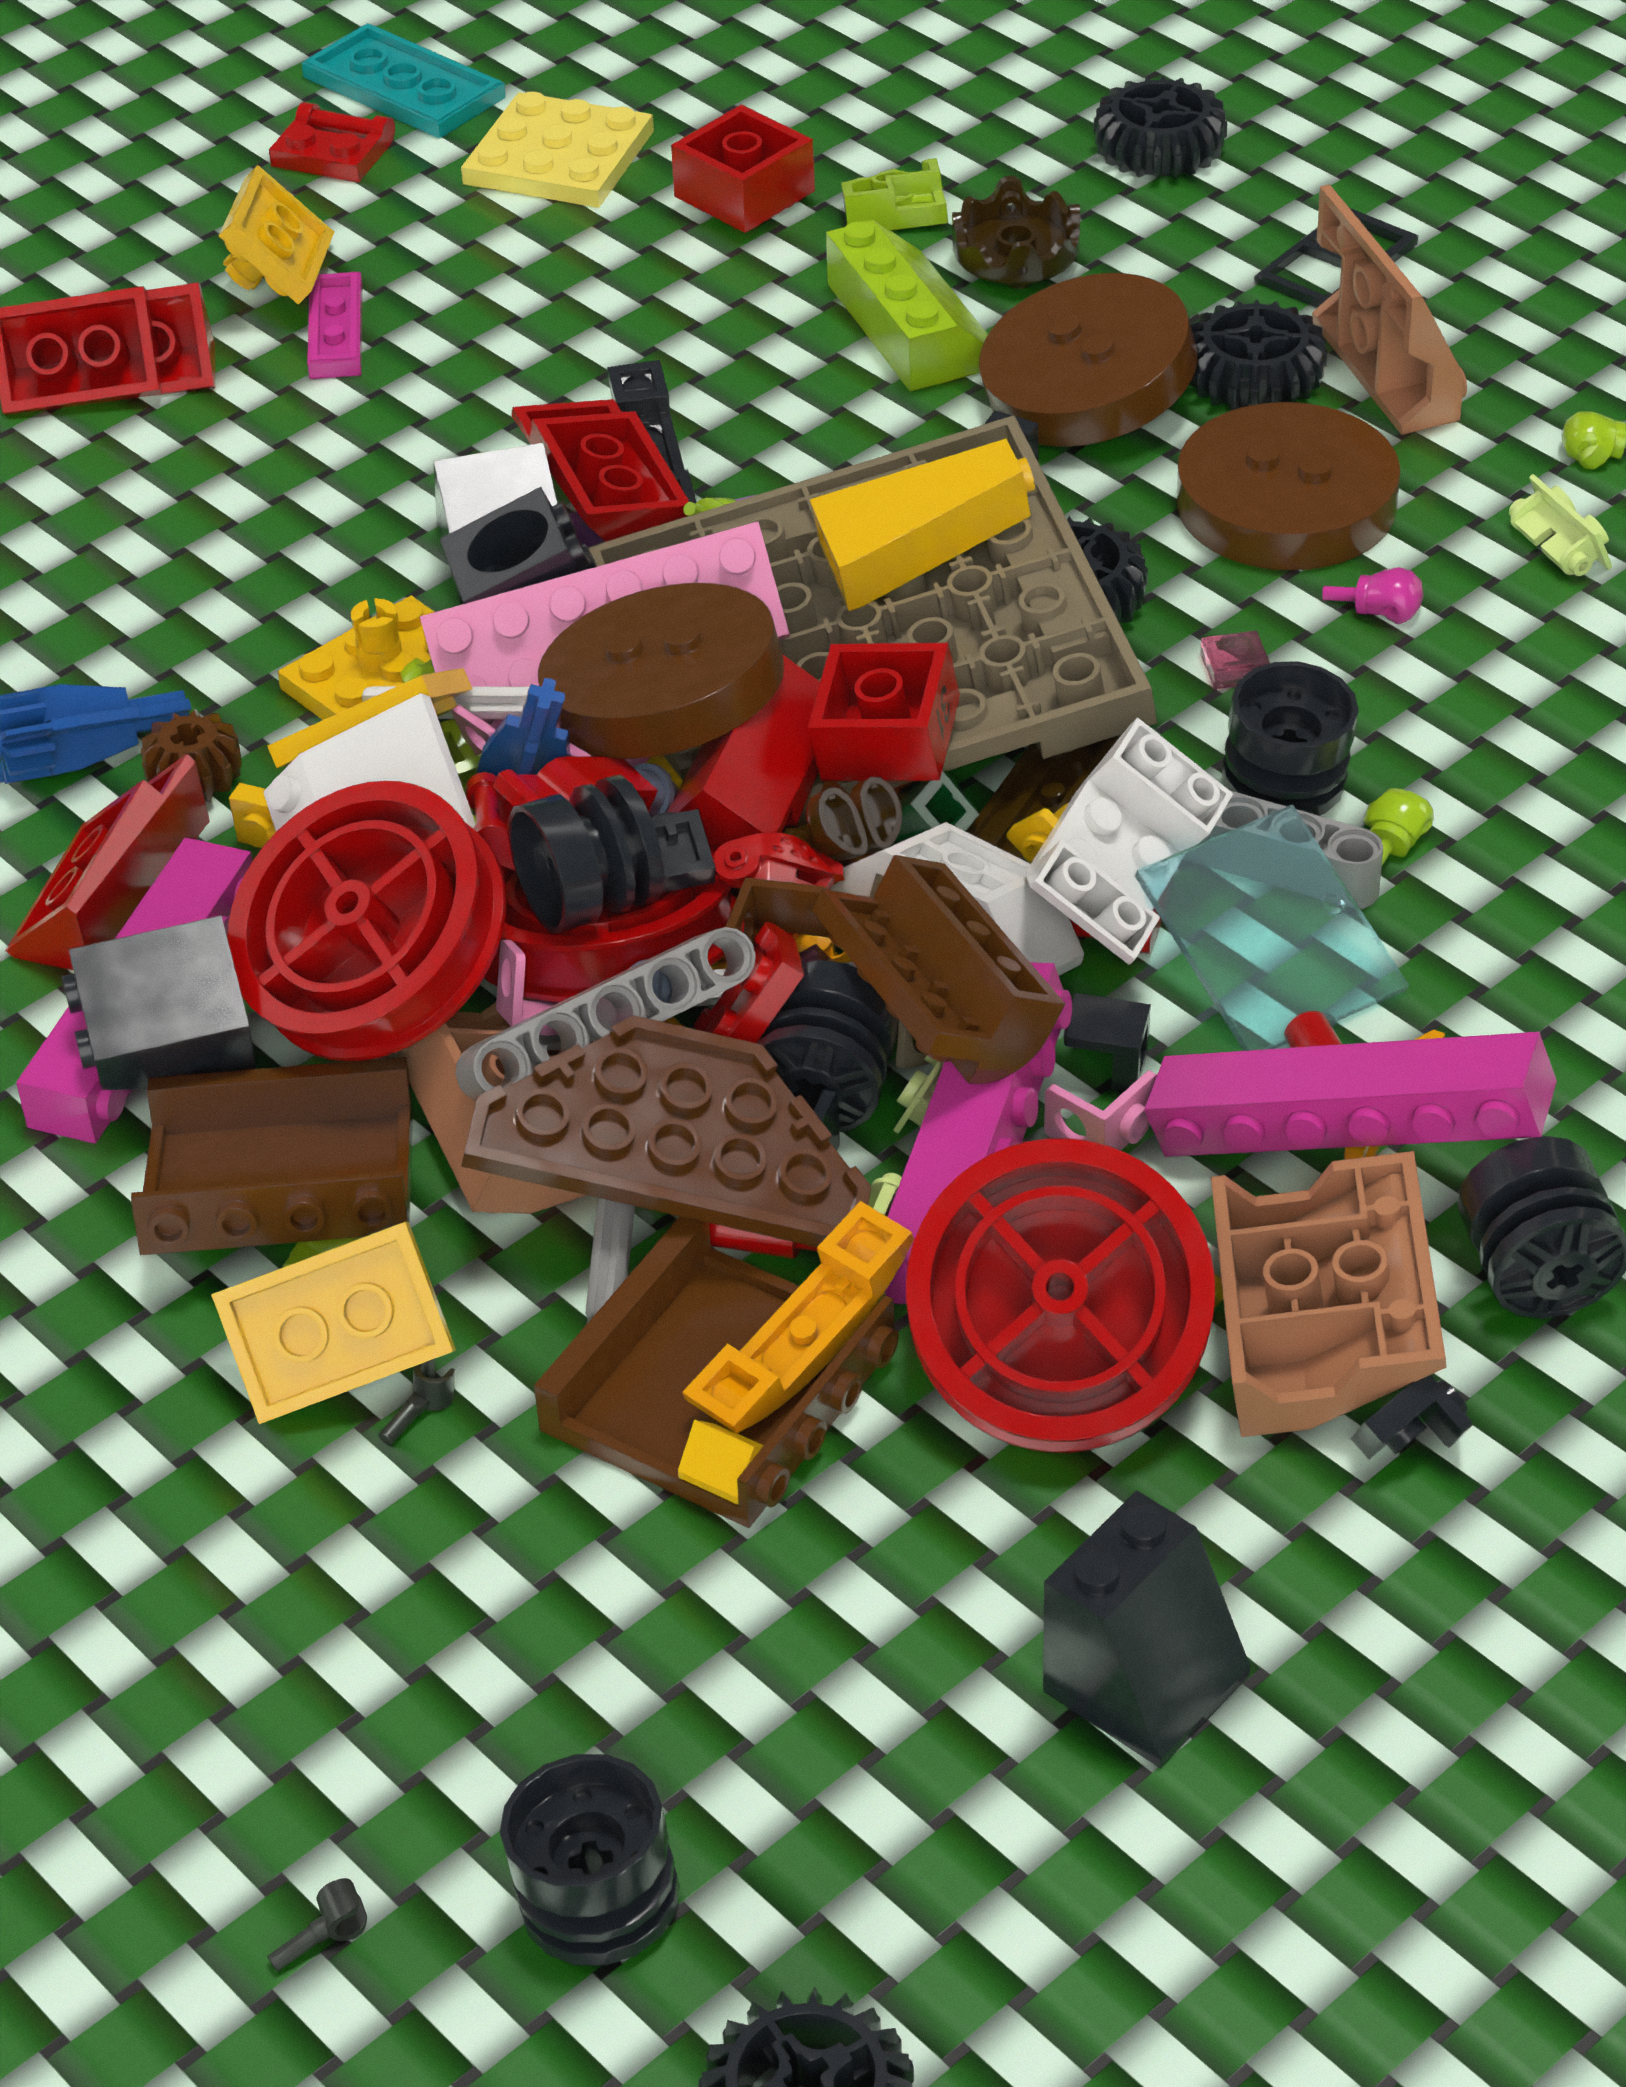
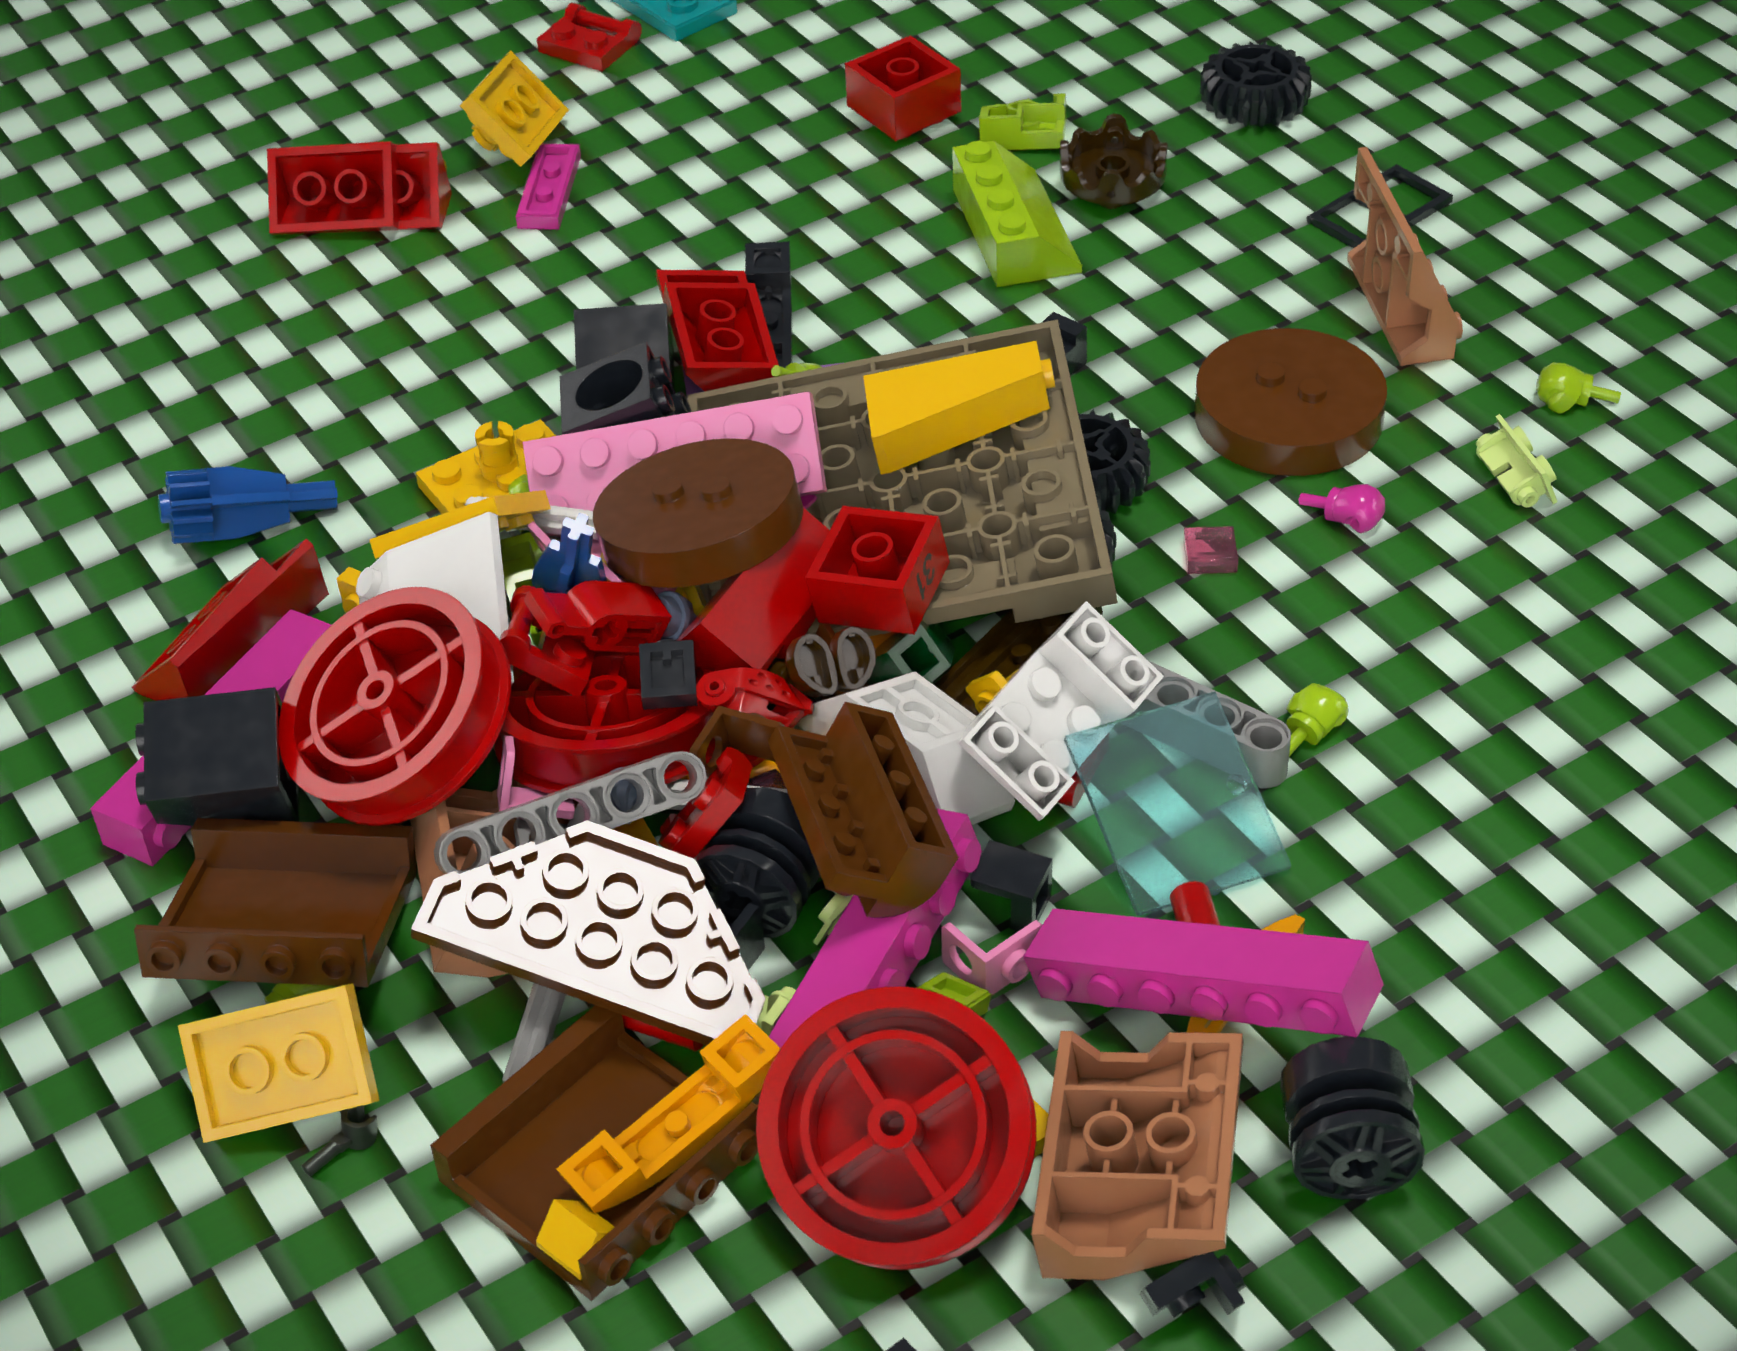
camera: 10 degrees right, 0 degrees up
reddish brown gear [141,709,242,802] -> none
light yellow plate [461,92,654,208] -> none
black wheel [508,775,665,933] -> none
reddish brown brick [979,273,1197,446] -> none
black gear [1189,299,1327,411] -> none
black wheel [1221,661,1359,816] -> none

